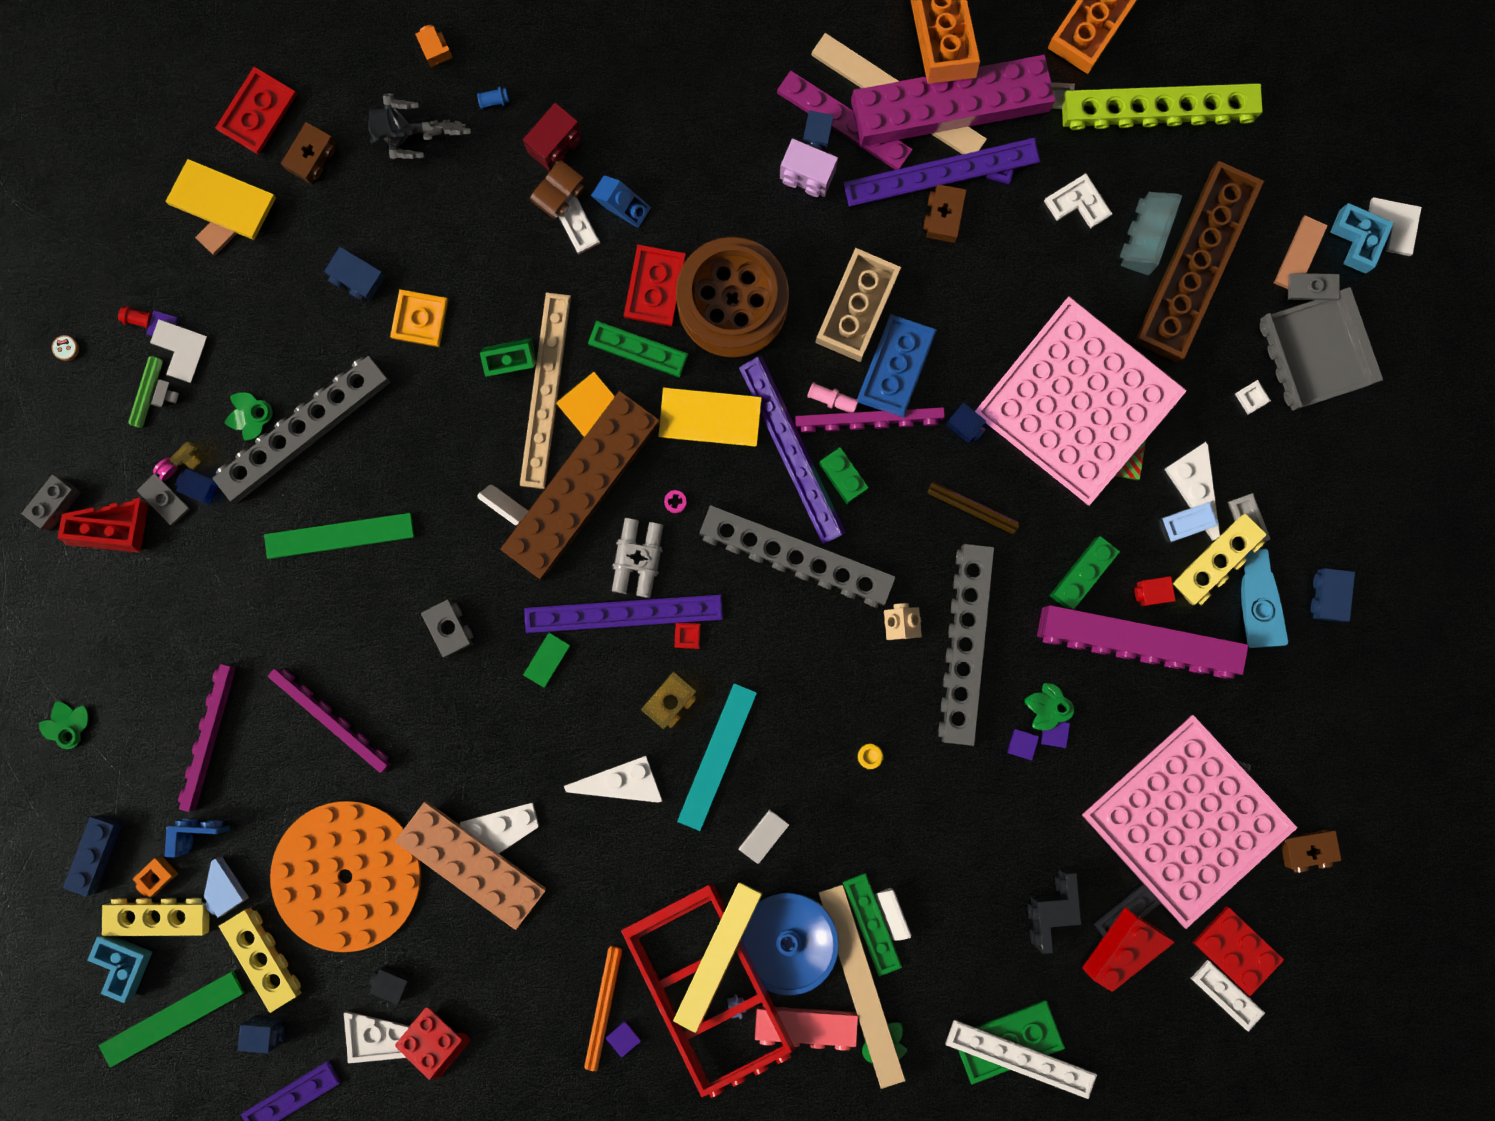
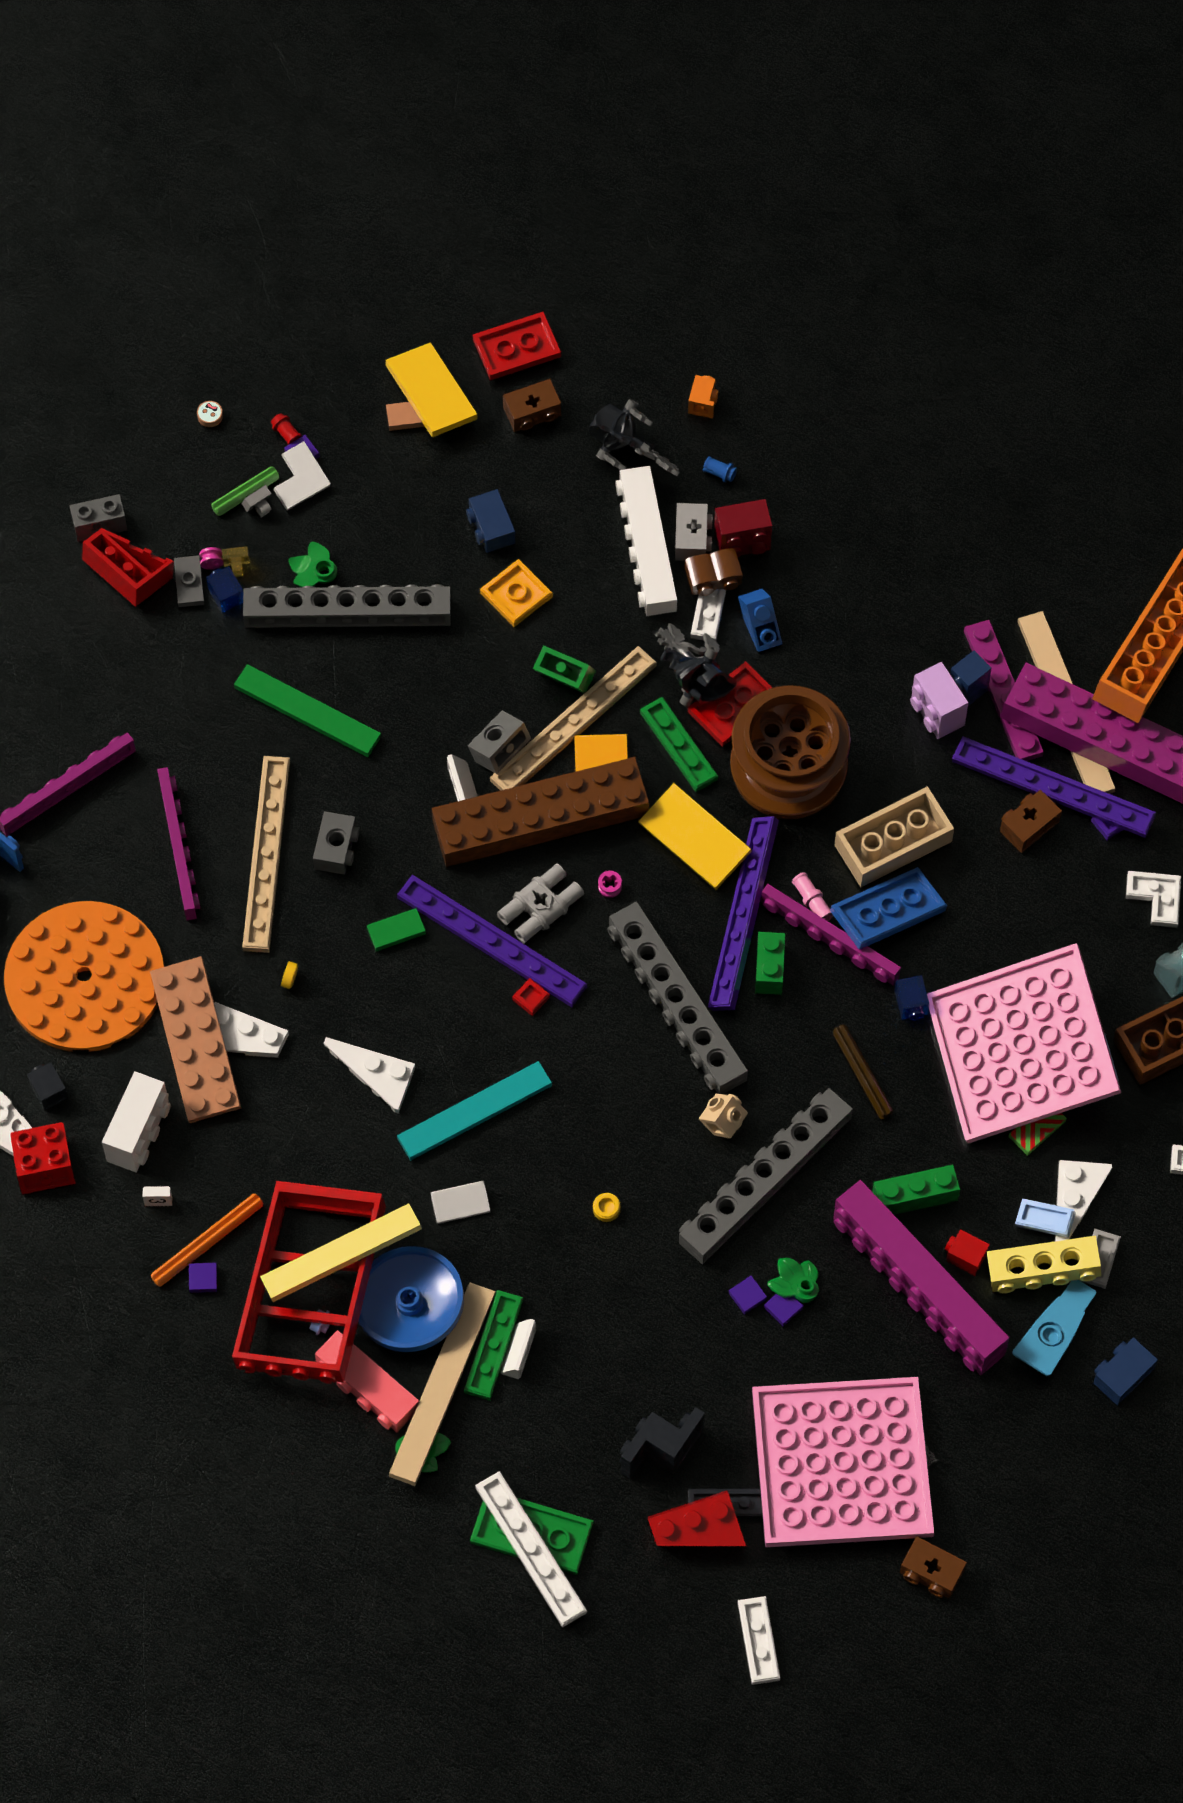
camera: 35 degrees right, 20 degrees down
clear yellow brick [641,672,697,729] -> none
red plate [1193,906,1284,996] -> none
none -> white brick [102,1071,171,1173]
none -> white tile [143,1186,172,1206]
none -> tan tile [242,756,290,953]
none -> yellow tile [281,961,299,989]
none -> dark grey brick [468,710,531,774]
none -> white brick [616,466,677,616]
none -> black helmet [655,623,738,707]
none -> light grey brick [675,503,712,561]

